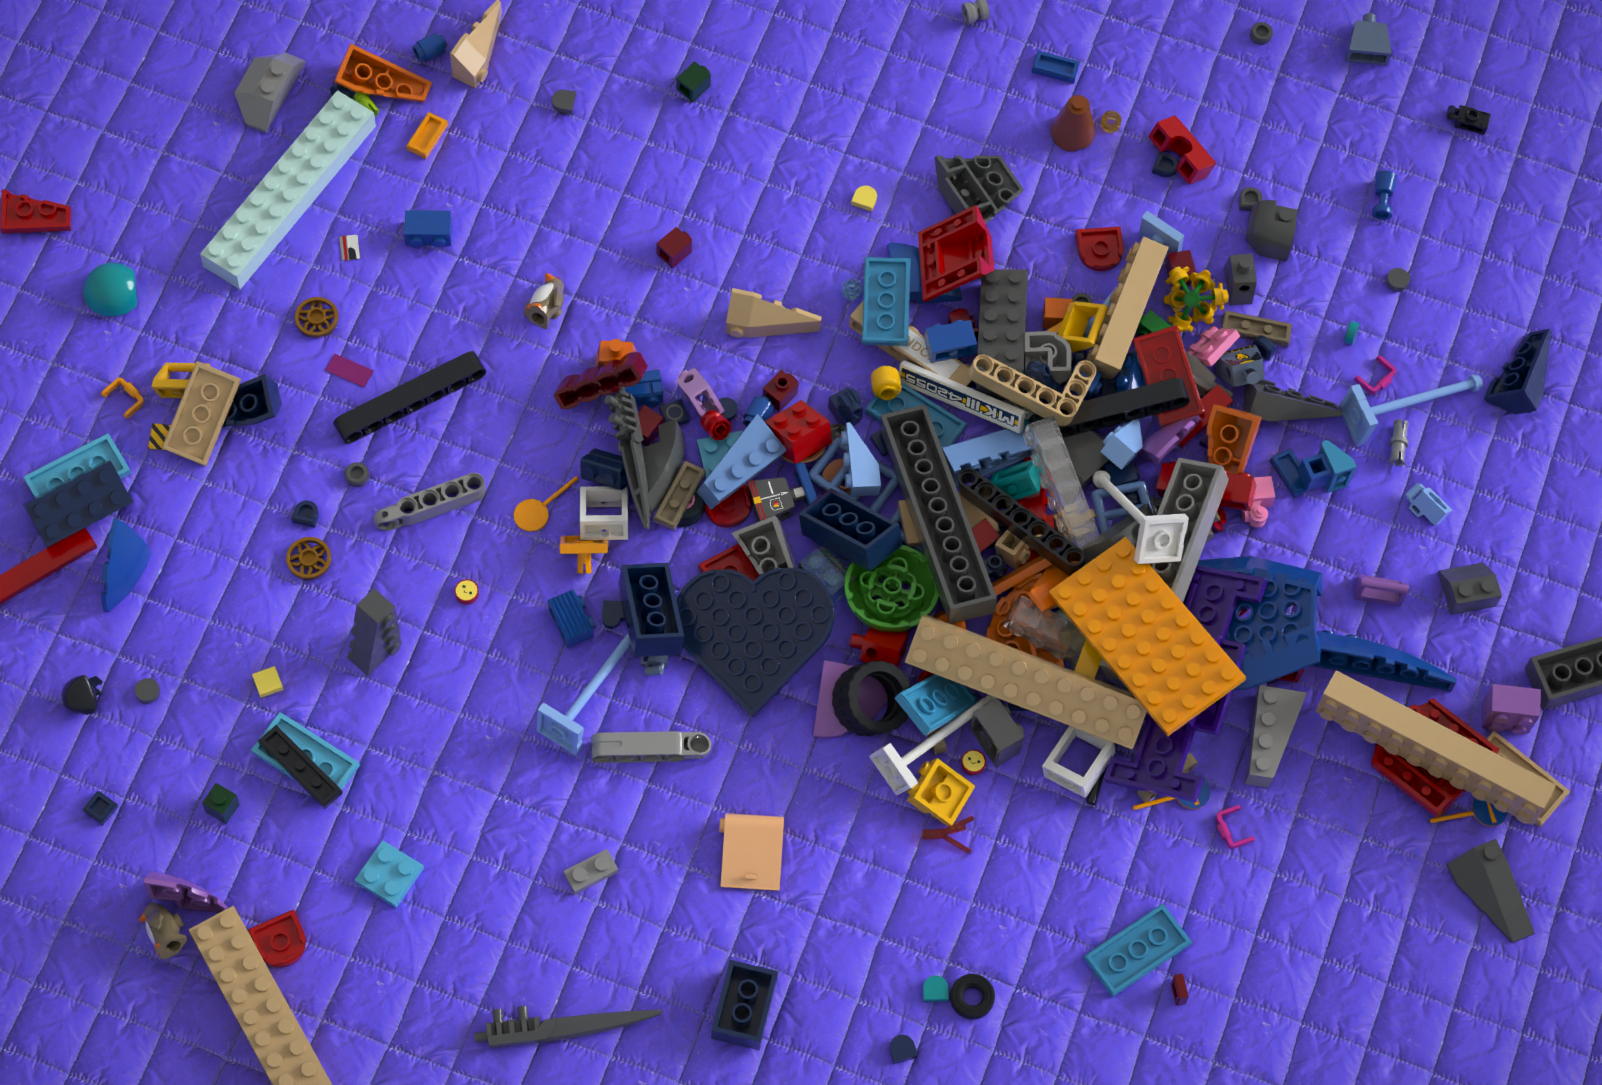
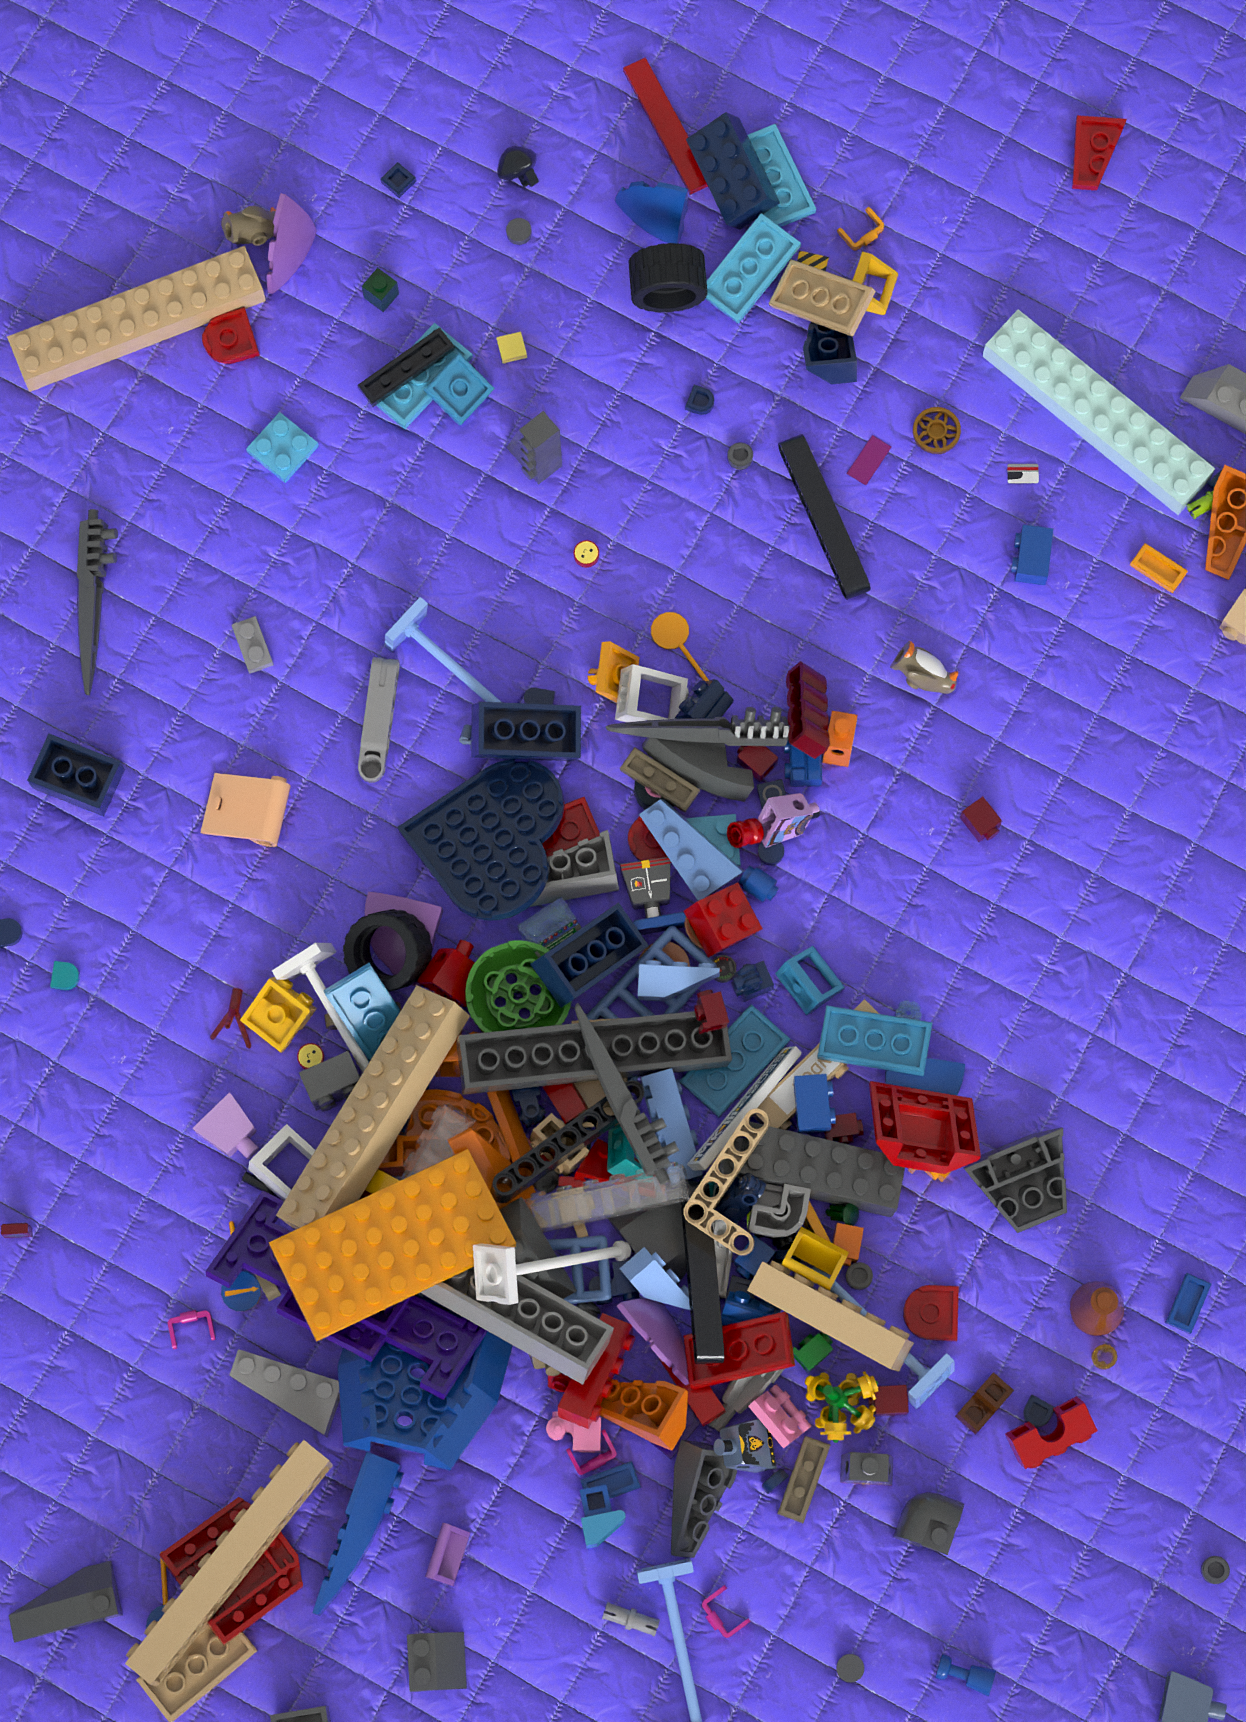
camera: 105 degrees right, 10 degrees up
teal cylinder [83,262,138,317] -> none
pearl gold wheel [286,537,331,580] -> none
light grey piece [373,473,485,531] -> none
blue brick [547,590,596,648] -> none
dark grey tile [552,90,576,114] -> none
dark green brick [676,61,711,102] -> none
tan wedge [726,288,822,338] -> none
dark red brick [762,370,799,412] -> none
light yellow tile [851,186,877,212] -> none
yellow head [870,366,902,400] -> none
black tyre [950,974,995,1019] -> none
dark azure tile [1083,903,1192,998] -> none
dark grey tile [1239,187,1262,211] -> none
teal tile [1344,321,1360,345] -> none
light blue piece [1406,483,1452,526] -> none
medium lavender brick [1481,684,1541,735] -> none
none -> lavender torso [193,1093,259,1159]
none -> dark azure tile [423,353,495,425]
none -> dark pink piece [566,1429,617,1475]
none -> dark grey piece [575,1003,679,1185]
none -> black tyre [629,243,707,313]
none -> dark red brick [694,990,729,1034]
none -> medium azure plate [706,213,801,324]
none -> dark azure tile [775,946,845,1015]
none -> dark green piece [826,1203,859,1226]
none -> reddish brown slope [955,1372,1014,1435]

